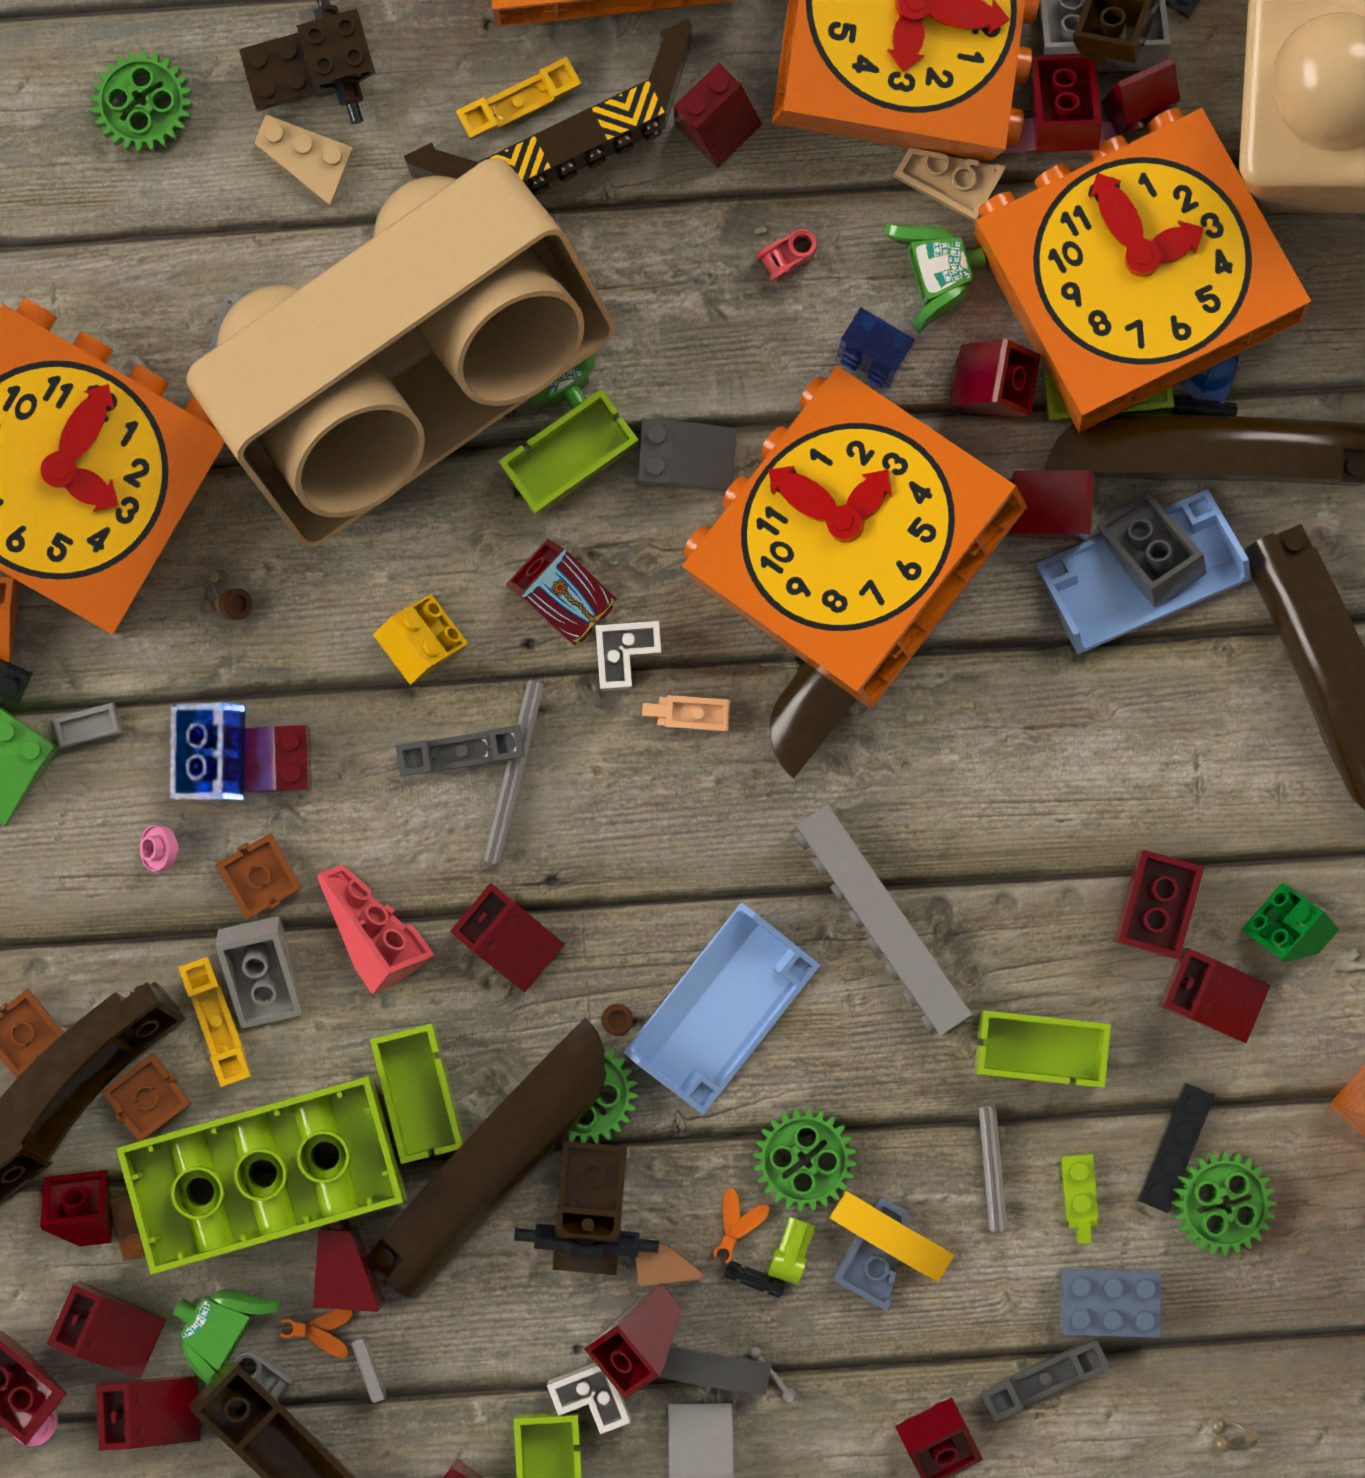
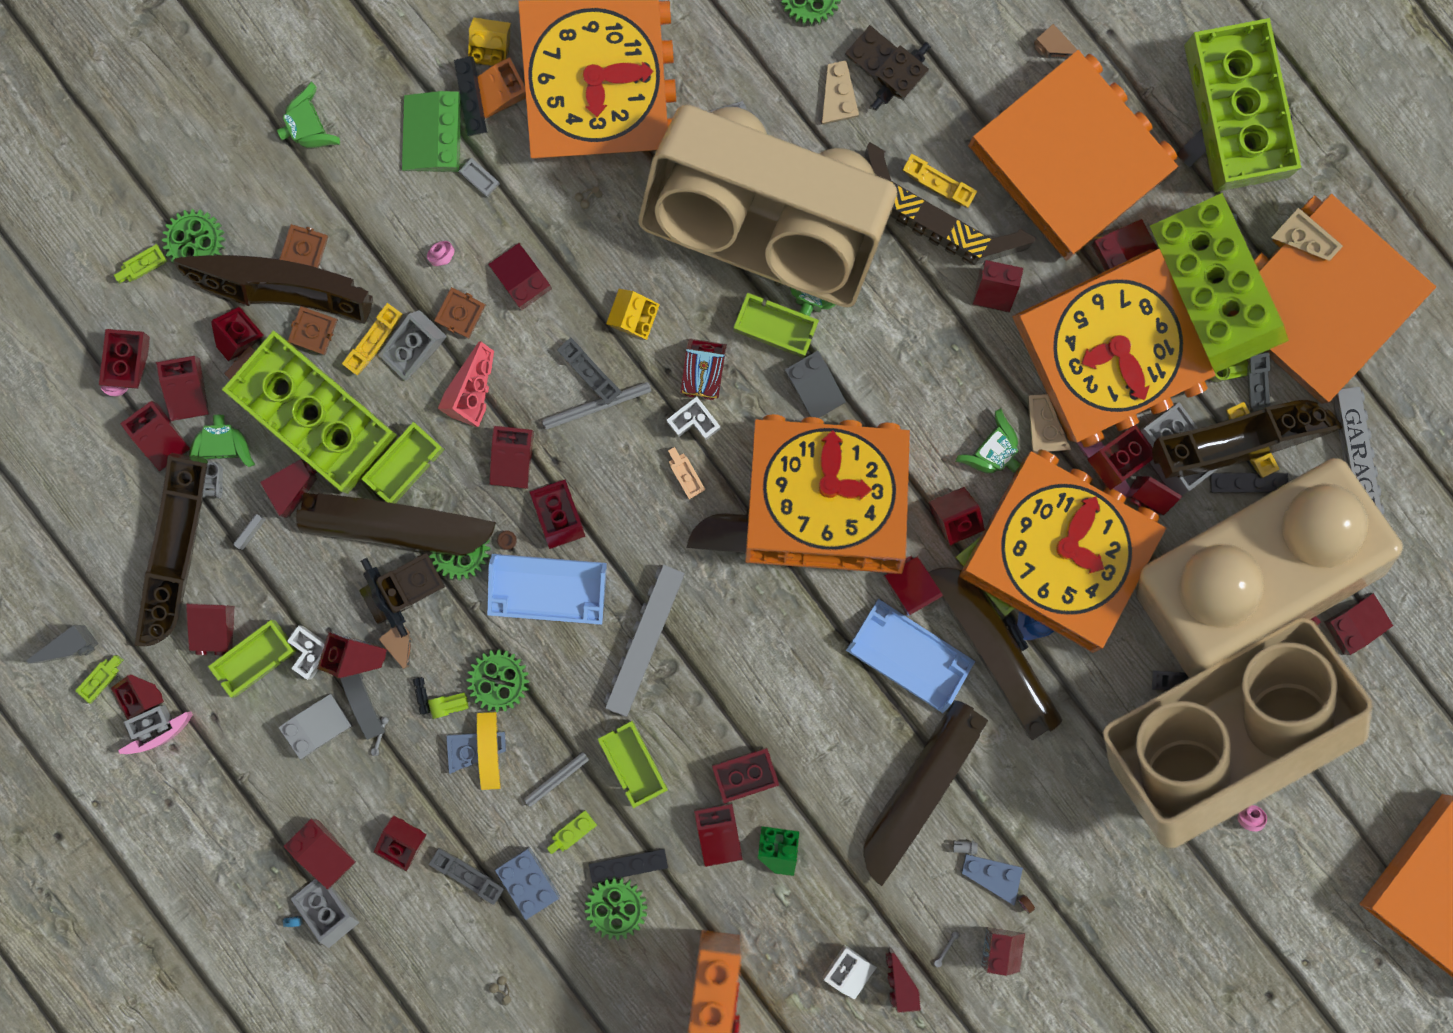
camera: 50 degrees right, 0 degrees up
clear blue brick [170,703,246,801] -> none
reddish brown tile [219,588,252,620] -> none
orange piece [279,1309,353,1357] -> none
orange piece [713,1188,770,1264] -> none
coral piece [755,229,817,283] -> none
clear blue brick [837,307,915,388] -> none
dark grey slope [1096,491,1207,608] -> none
none -> dark red slope [530,479,586,549]

